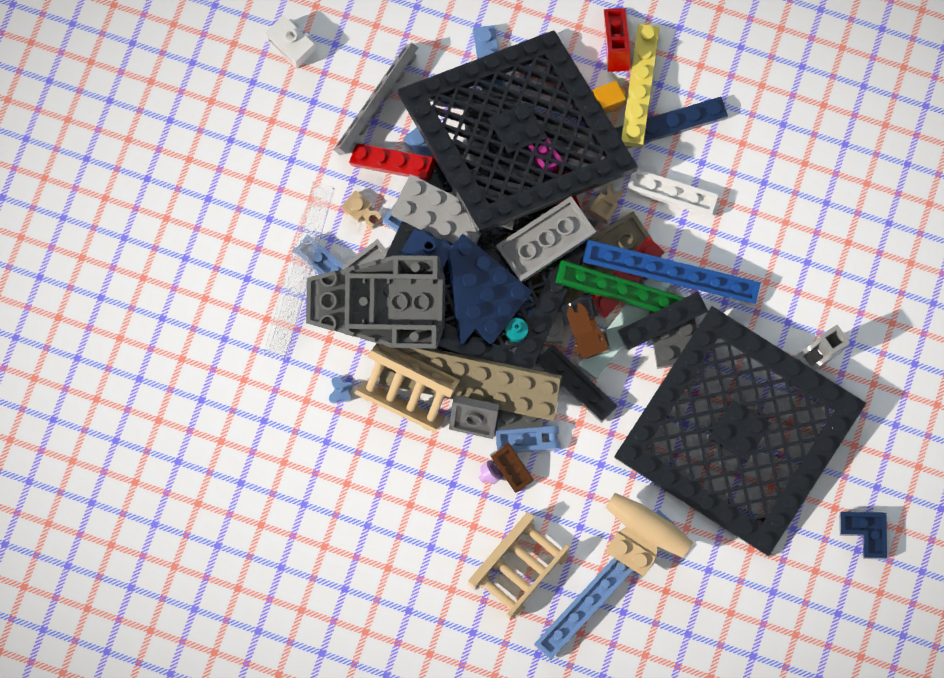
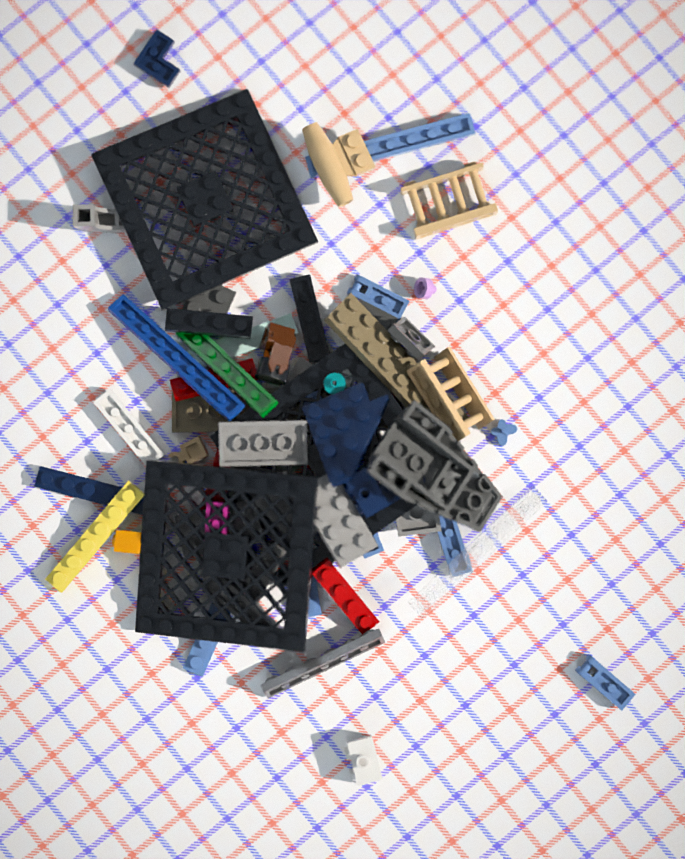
camera: 150 degrees left, 10 degrees up
tan plate [341,190,382,229] -> none
reddish brown plate [490,442,534,493] -> none
red slope [603,8,630,72] -> none
none -> medium blue plate [575,654,636,711]

